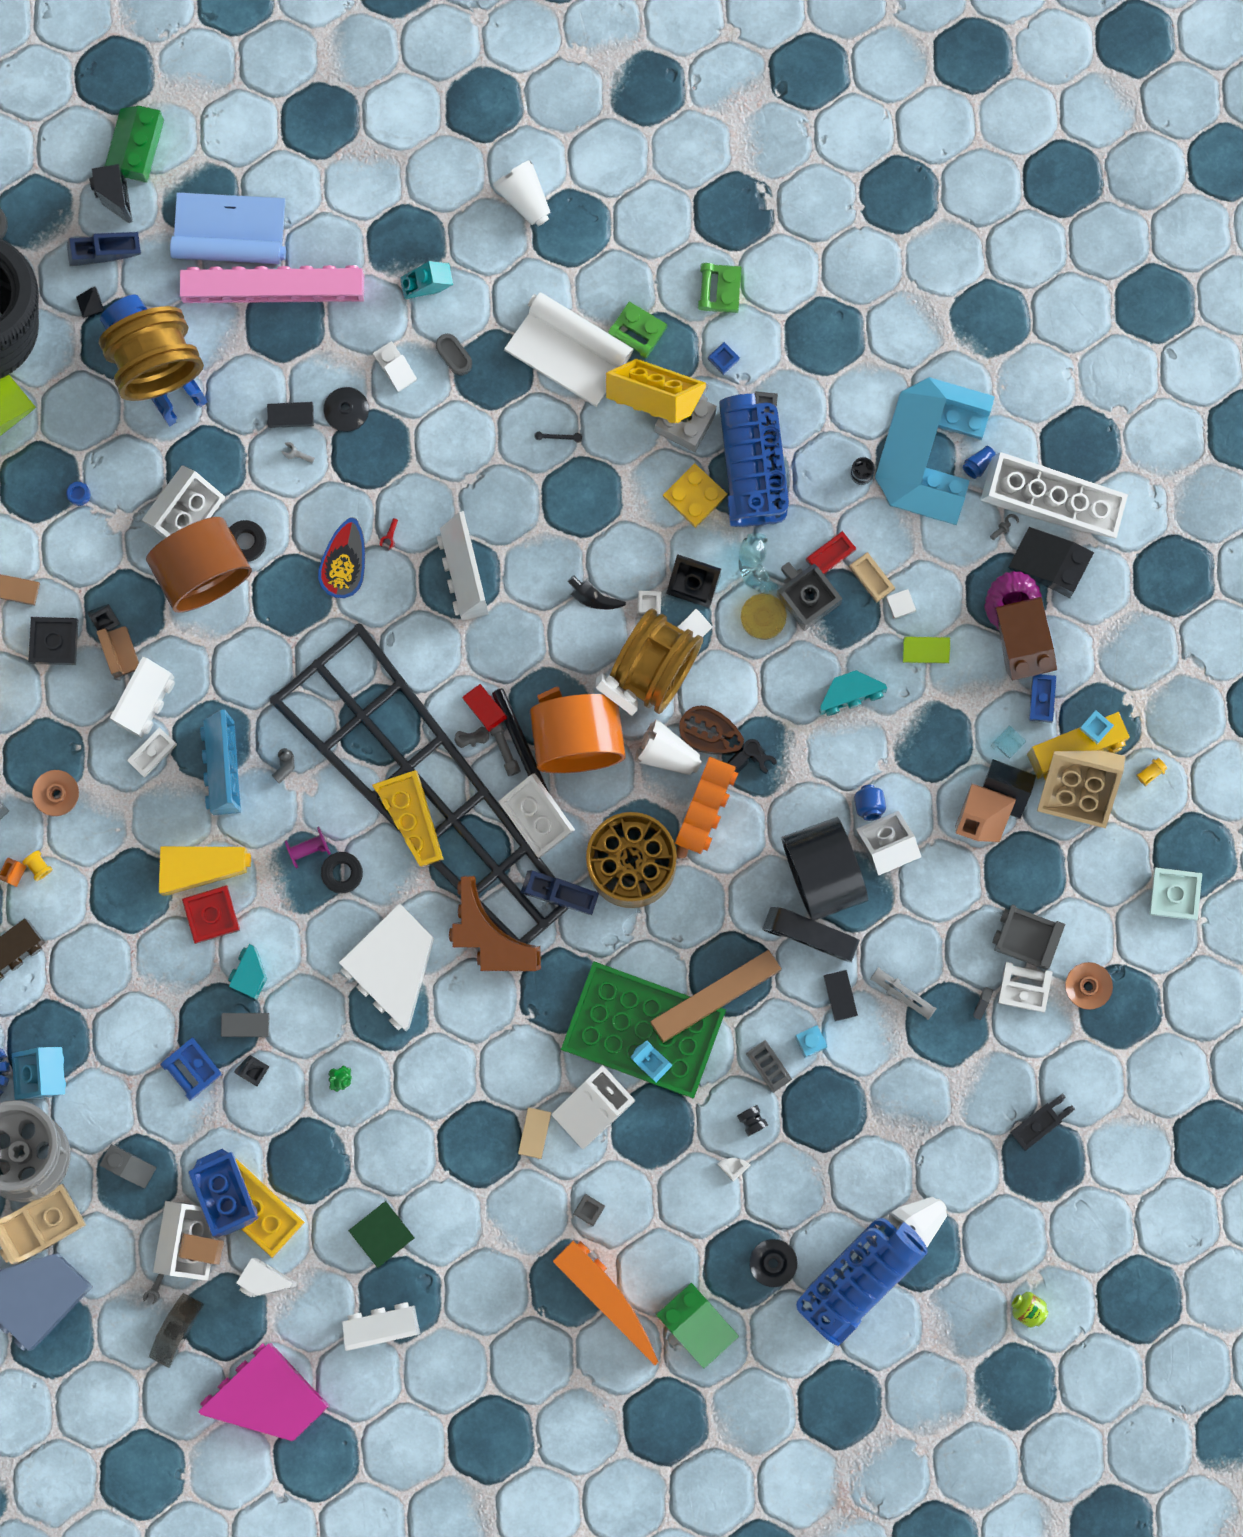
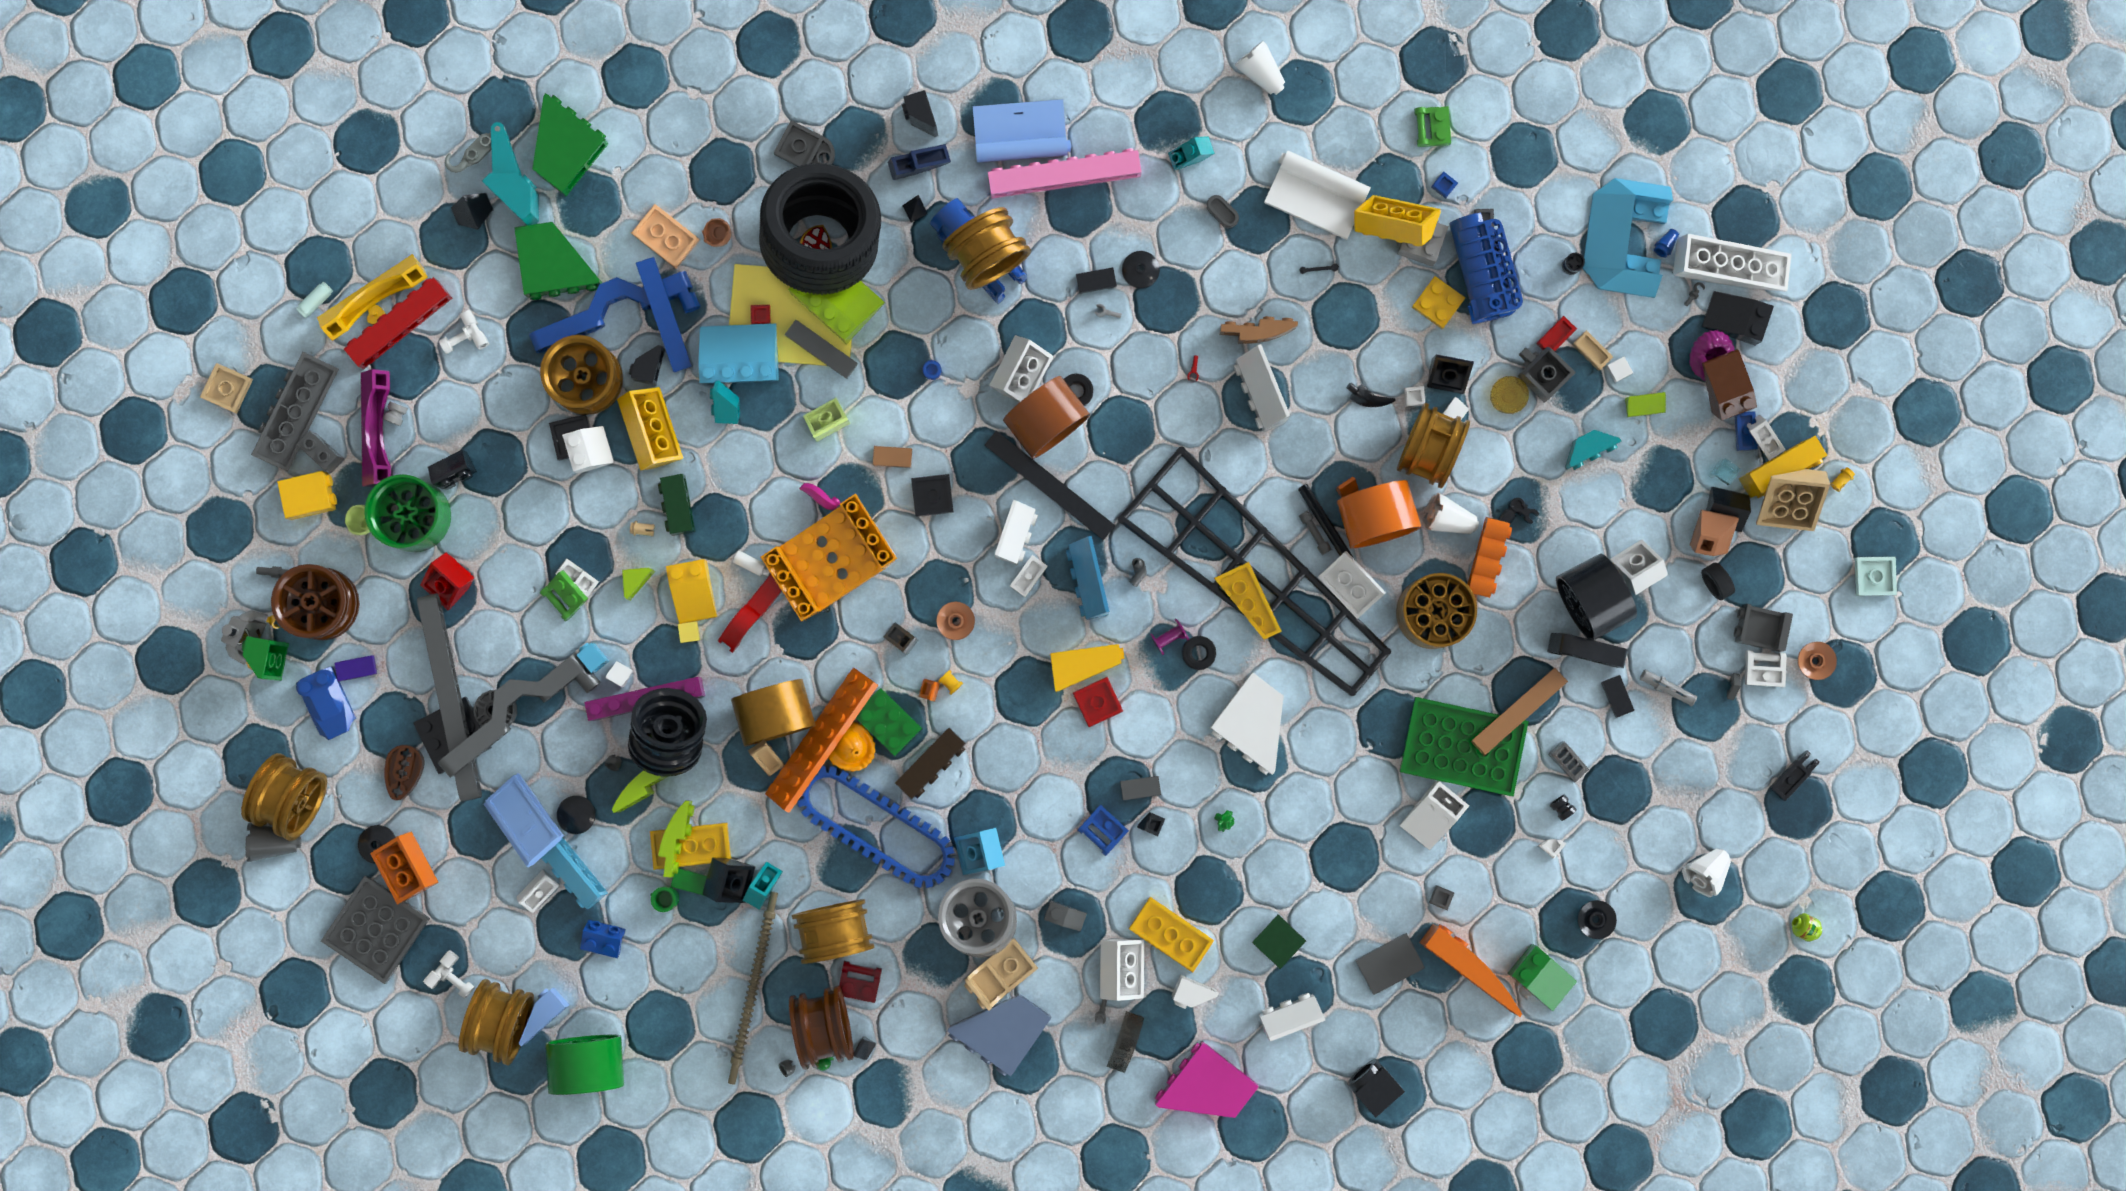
camera: 15 degrees left, 5 degrees up
black slope [88,604,120,631] -> none
medium nougat panel [96,626,139,678] -> none
green slope [105,105,164,183] -> none
medium nougat slope [178,1233,224,1264] -> none
blue slope [188,1148,258,1238] -> none
teal slope [228,944,267,1000] -> none
shield [318,517,365,598] -> none
white slope [373,341,417,392] -> none
dark orange arch [449,876,541,971] -> none
dark grey piece [454,727,489,748] -> none
red tile [462,684,507,731] -> none
tan tile [518,1107,551,1159] -> none
dark blue slope [520,870,599,915] -> none
white plate [596,673,638,715] -> none
bright green plate [608,301,667,359] -> none
medium azure bracket [631,1041,673,1082] -> none
reddish brown piece [679,705,744,755] -> none
clear light blue animal [738,533,778,593] -> none
medium azure brick [795,1025,828,1058] -> none
blue piece [796,1218,928,1346] -> none
blue head [854,784,886,821] -> none
medium azure tile [1080,710,1114,744] -> none
none -> black tile [984,431,1115,541]
none -> medium nougat slope [1219,316,1298,344]
none -> black piece [1347,1059,1405,1118]
none -> dark grey tile [1355,933,1425,995]
none -> black tyre [1701,562,1735,601]
none -> white hinge [1747,415,1786,461]

